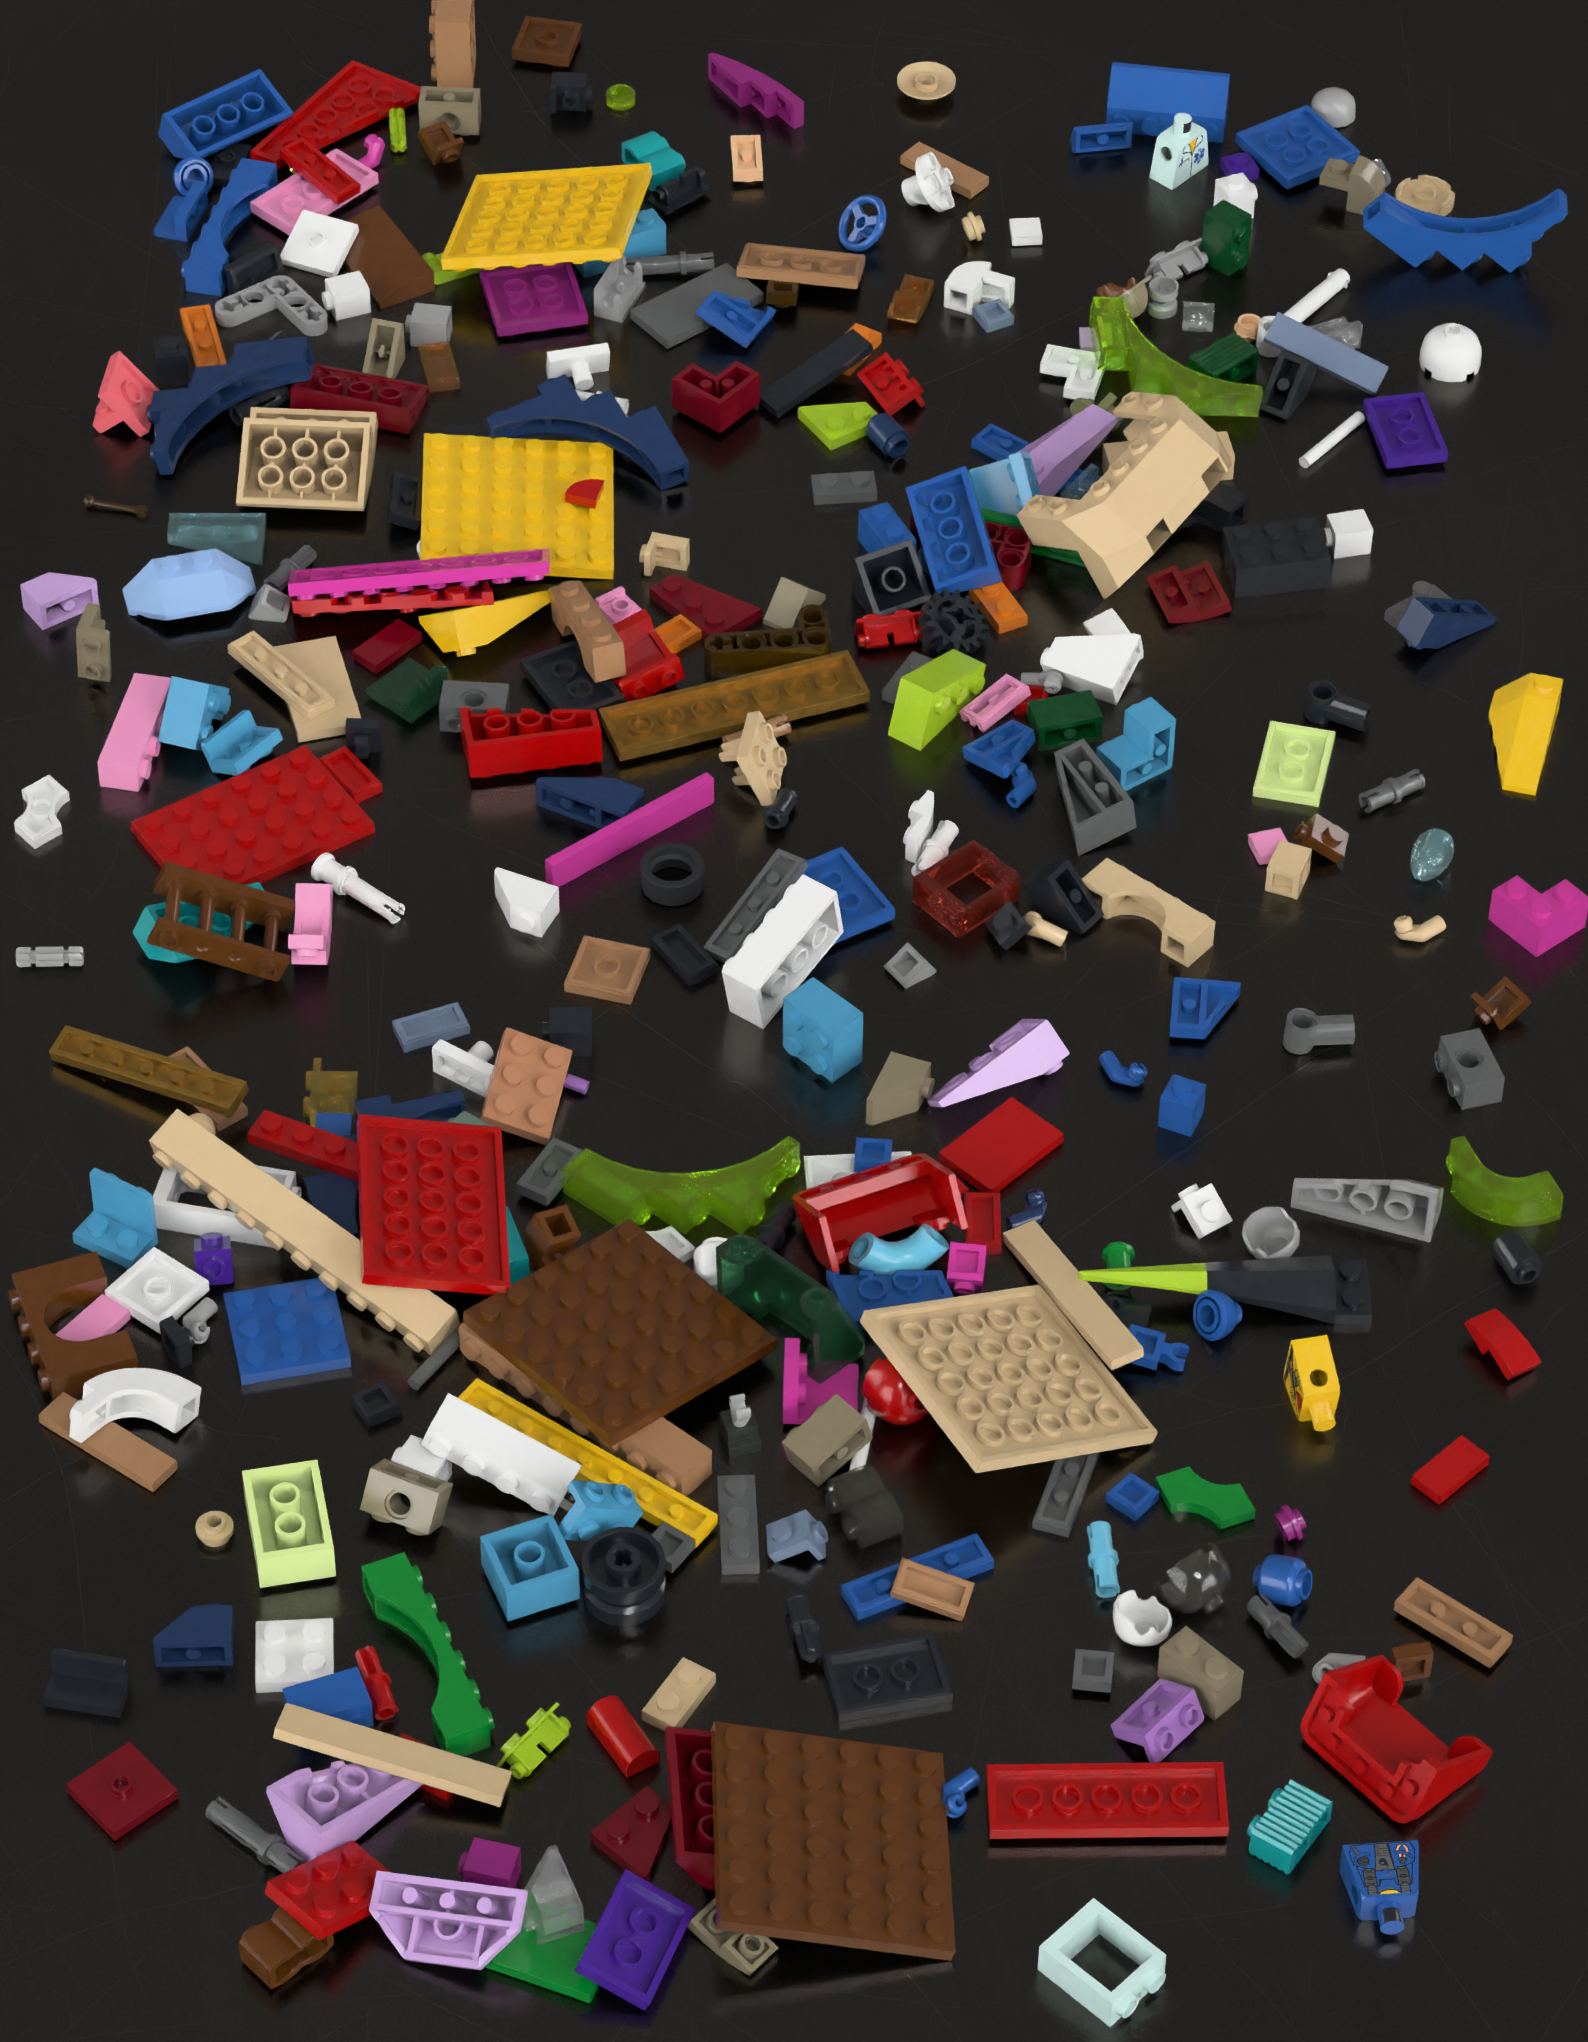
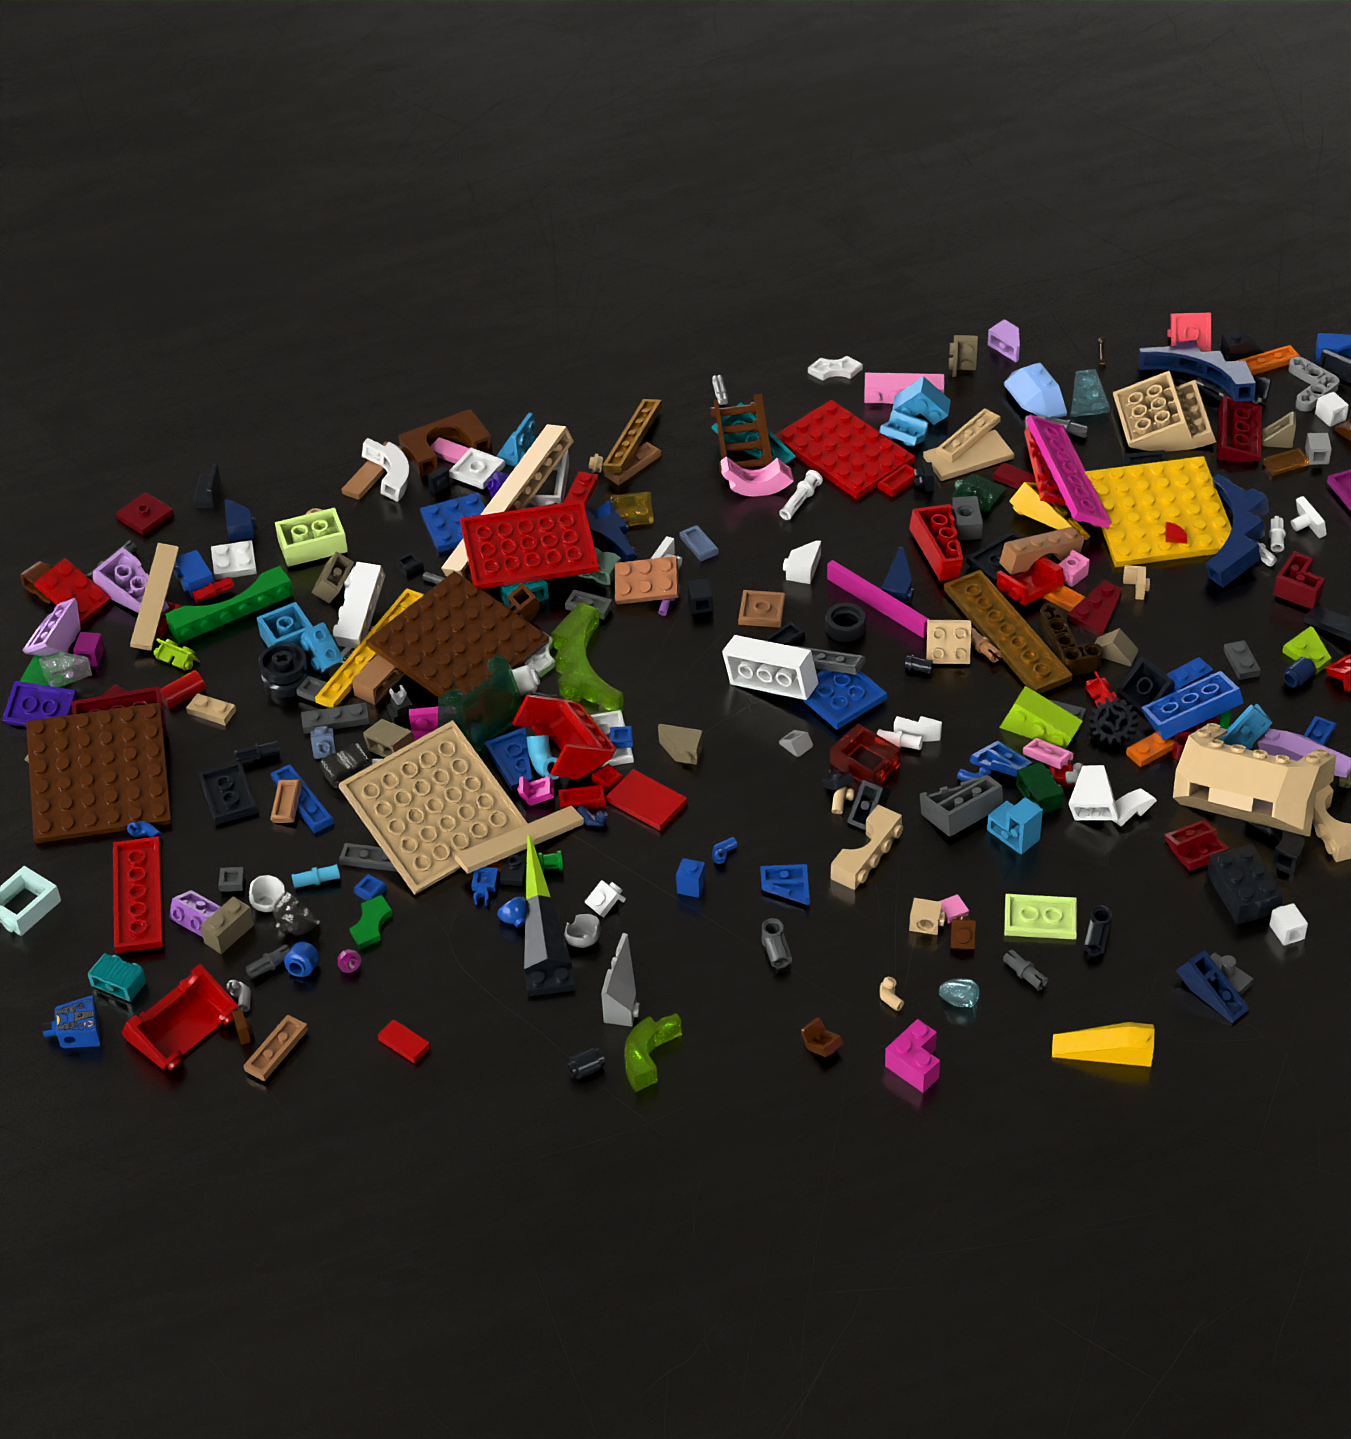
camera: 85 degrees right, 0 degrees up
light grey arm [183,1297,218,1344] -> none
dark azure brick [783,977,863,1083] -> none
wedge [927,1019,1070,1107] -> none
yellow torso [1283,1335,1340,1431] -> none
dark grey brick [1434,1028,1505,1110] -> none
red slope [1464,1308,1542,1381] -> none

